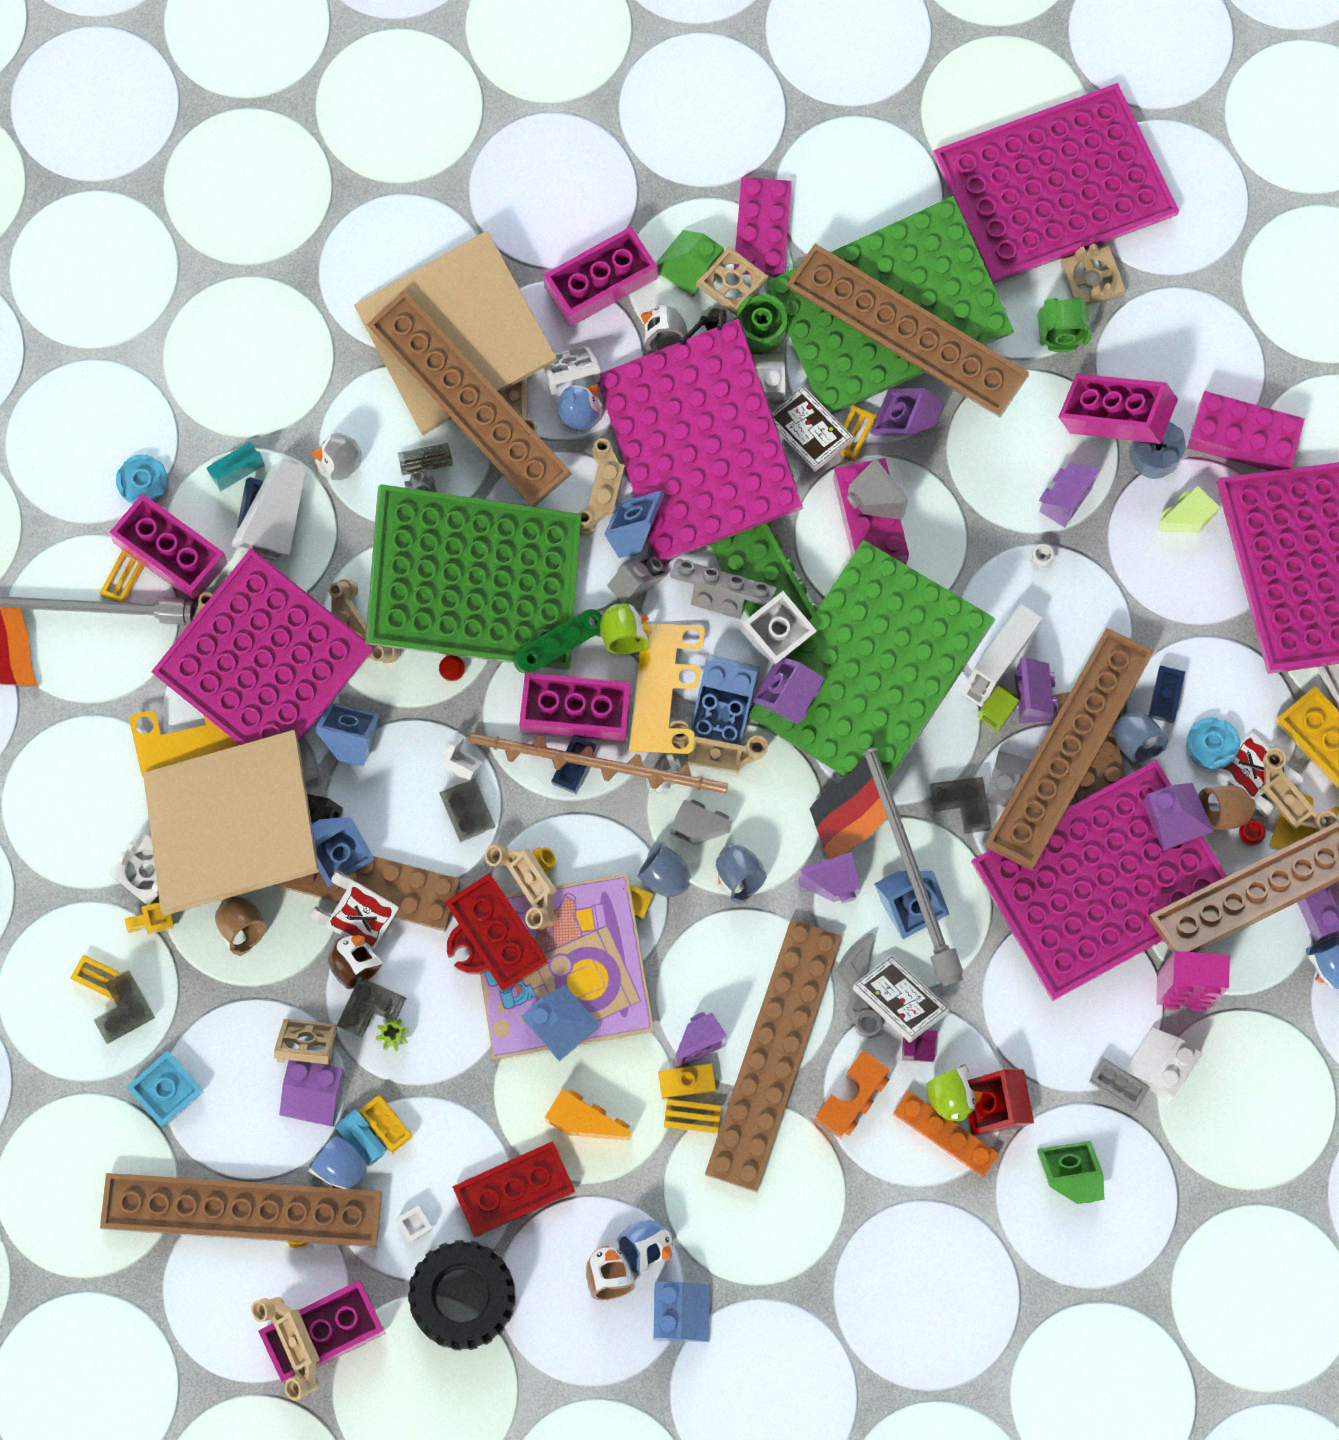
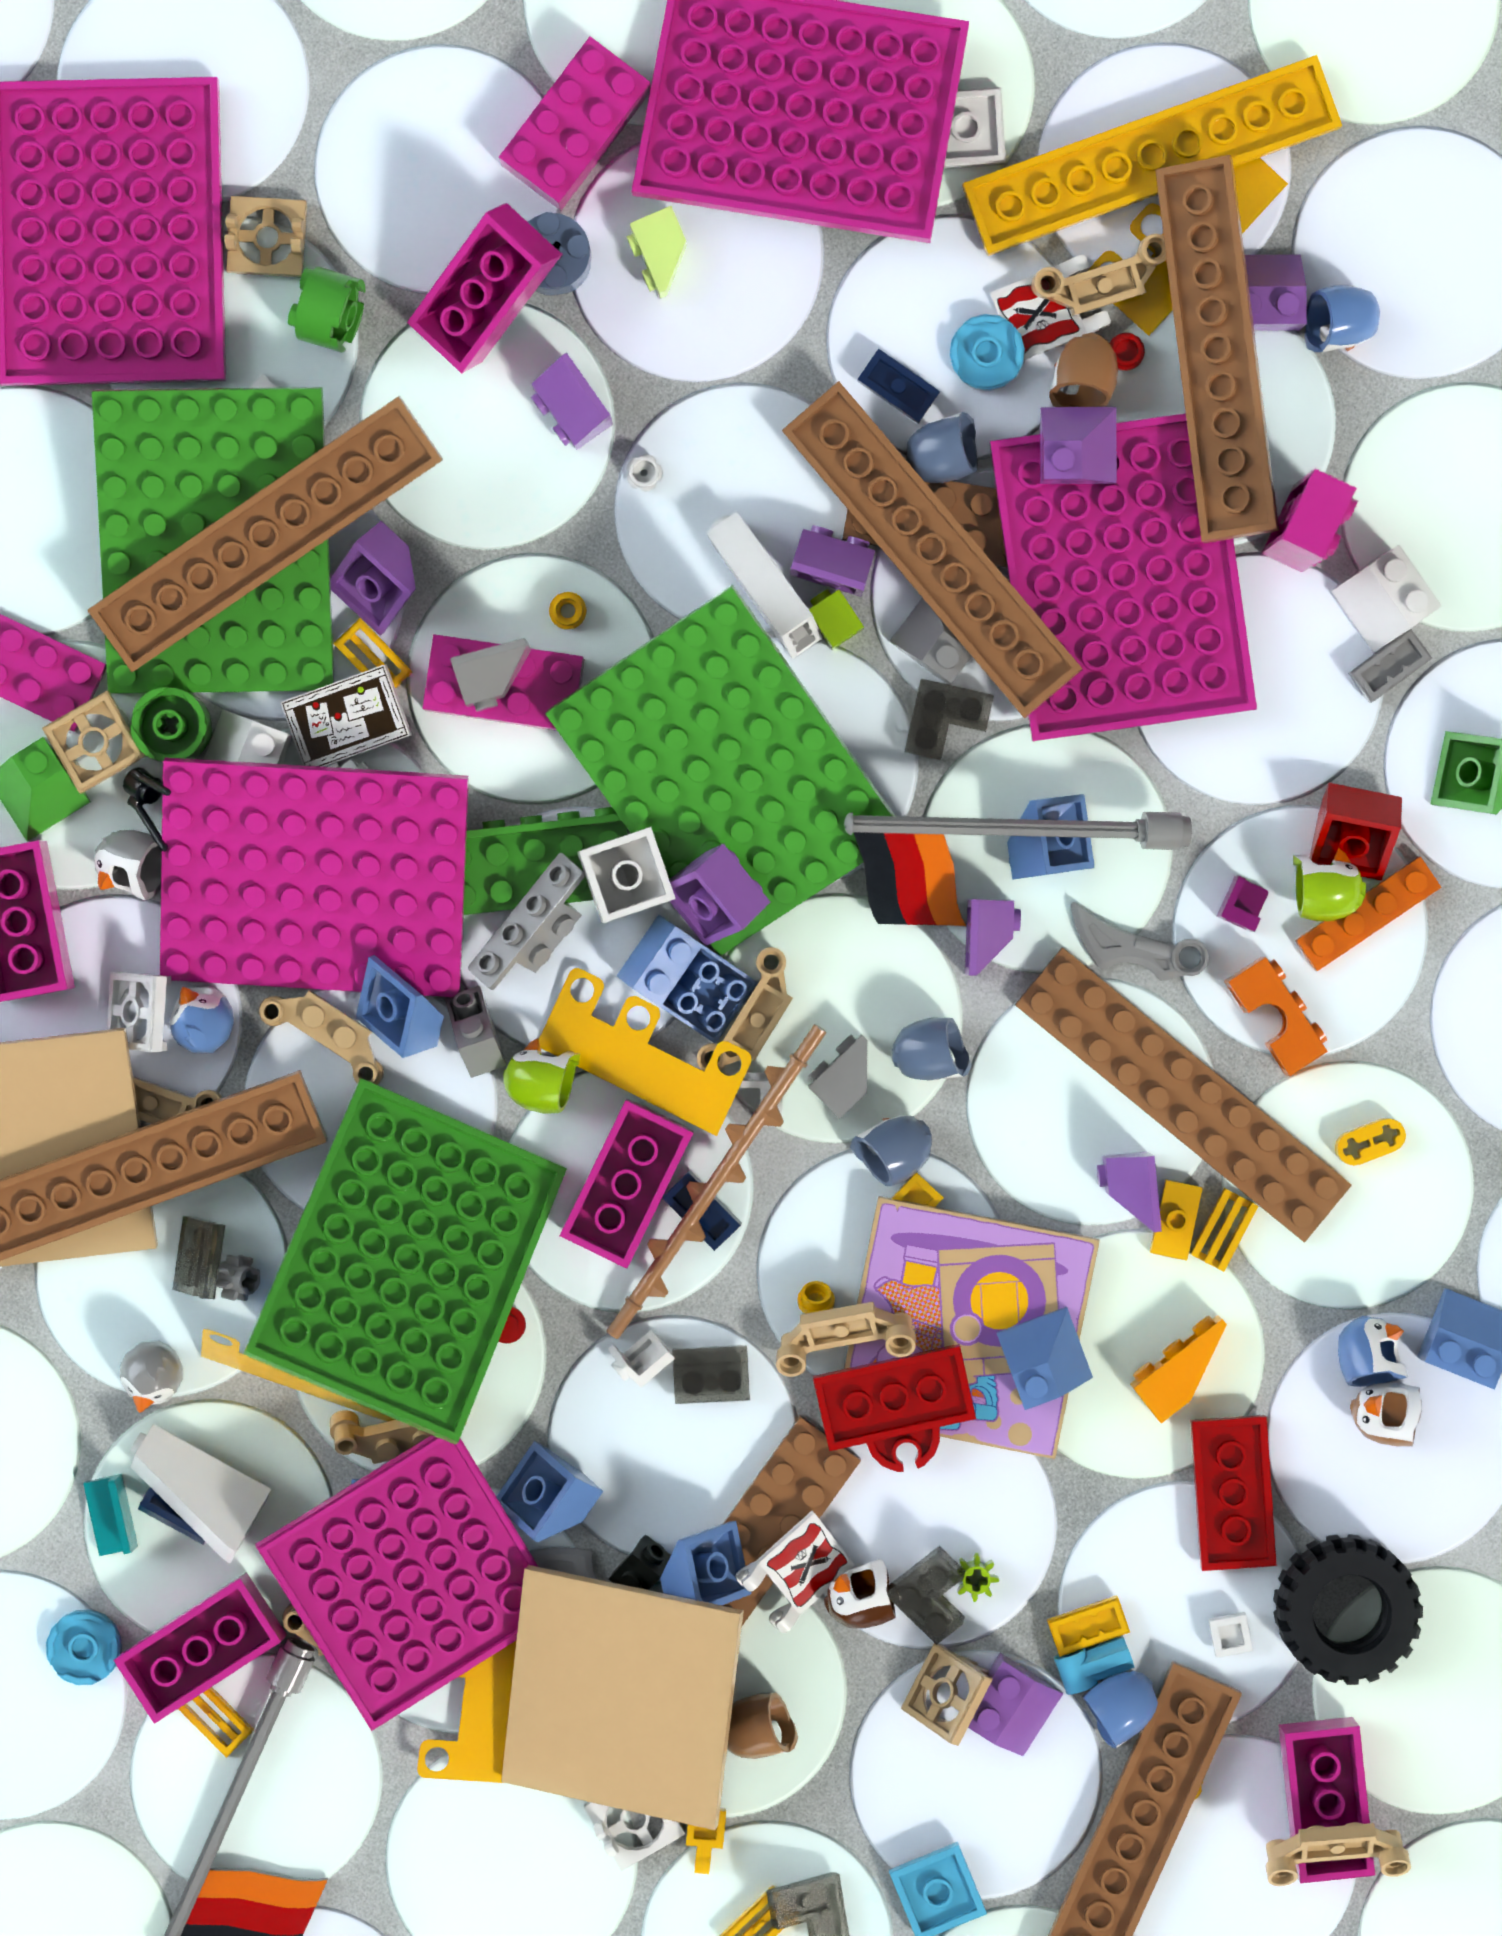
camera: 65 degrees left, 15 degrees up
green plate [513,609,602,674] -> none
tile [853,956,949,1043] -> none
none -> yellow piece [201,1329,396,1422]
none -> yellow plate [549,592,587,630]
none -> yellow beam [1335,1118,1406,1166]

